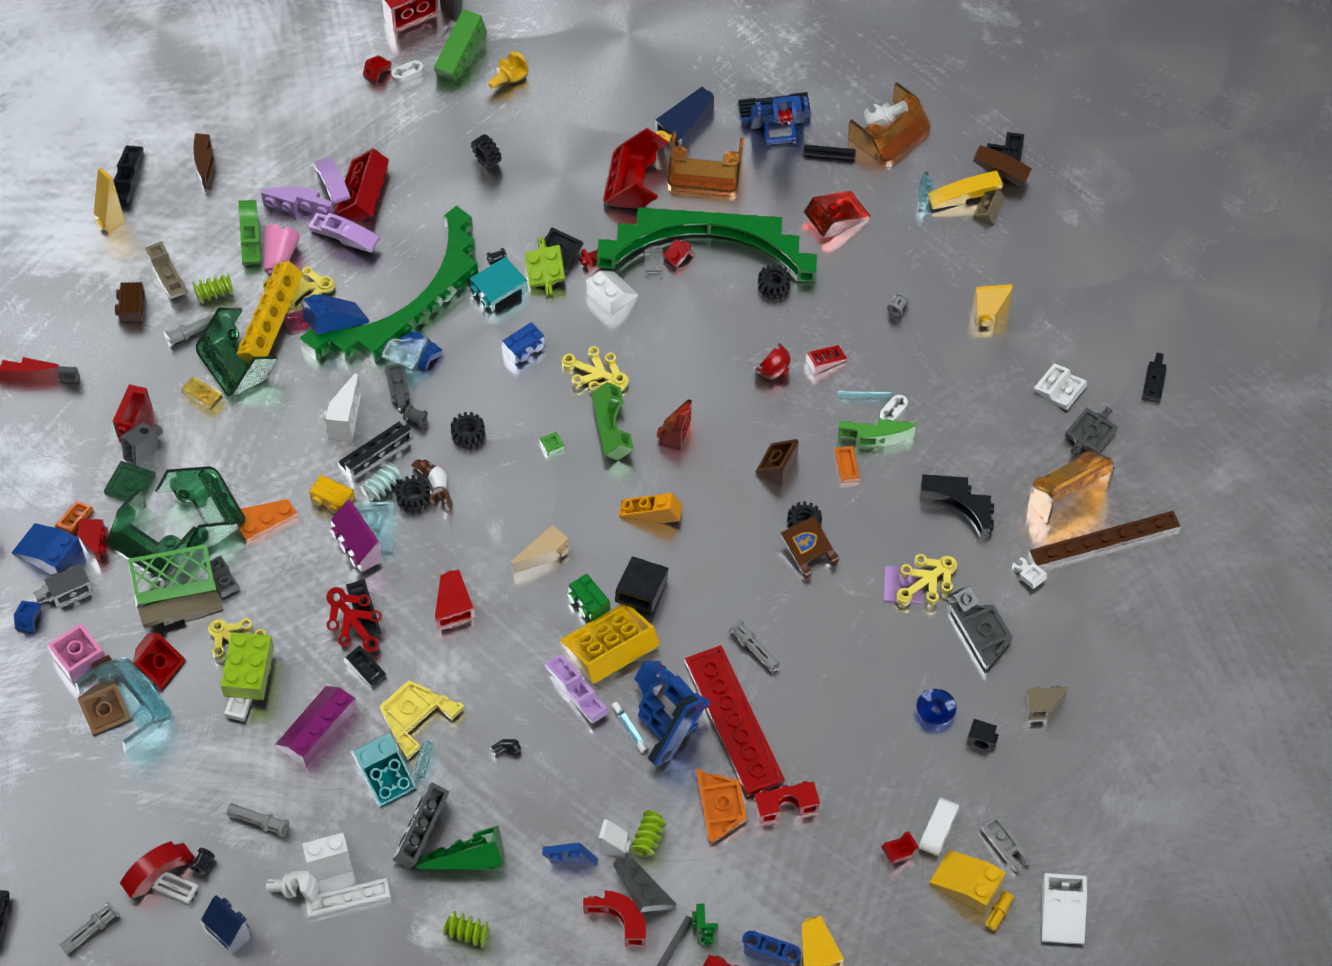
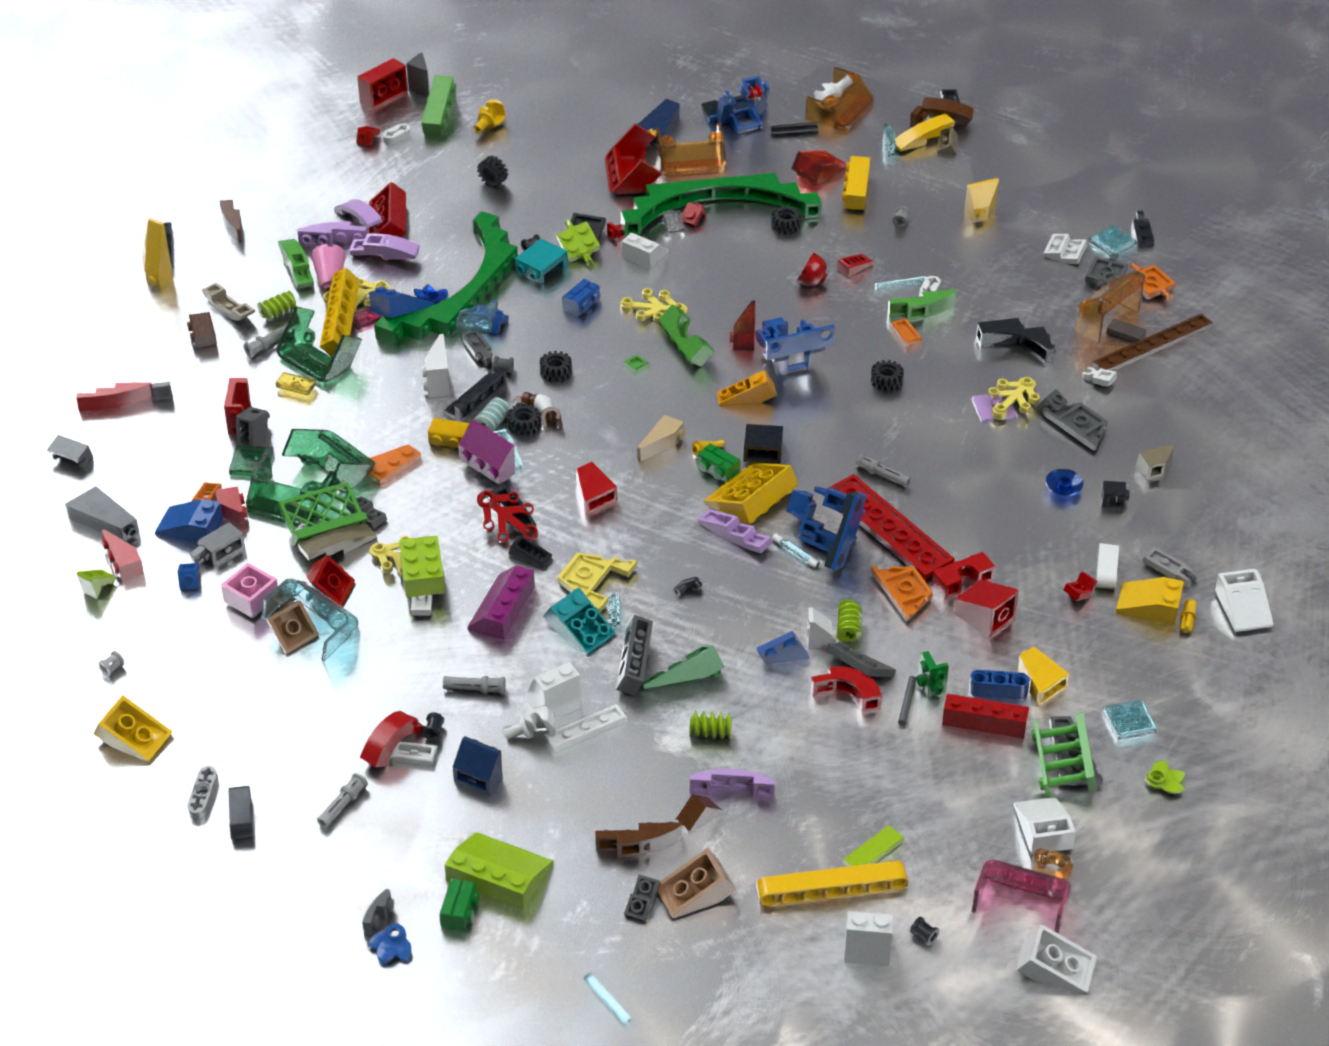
camera: 15 degrees left, 15 degrees down
reddish brown slope [755,439,799,484] -> none
reddish brown flag [780,516,839,579] -> none
none -> clear blue plate [414,284,448,305]
none -> yellow cone [692,440,725,457]
none -> blue container [755,317,835,376]
none -> yellow brick [842,156,870,210]
none -> reddish brown tile [910,105,929,127]
none -> red slope [953,580,1019,638]
none -> clear light blue tile [1088,225,1137,256]
none -> dark grey tile [1106,318,1147,343]
none -> orange plate [1126,262,1176,300]

